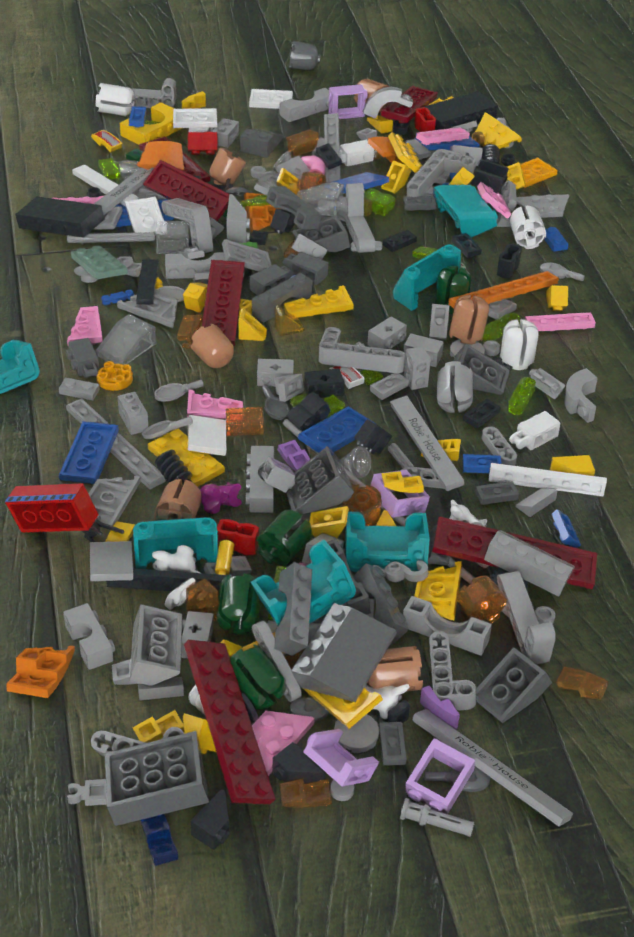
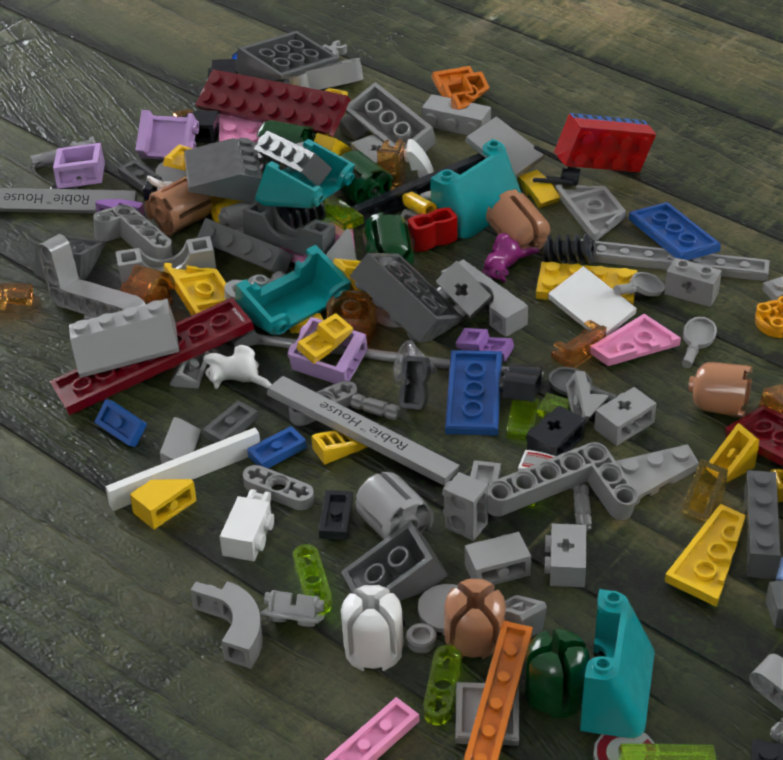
camera: 145 degrees right, 0 degrees up
none -> light grey wing [616,444,699,504]

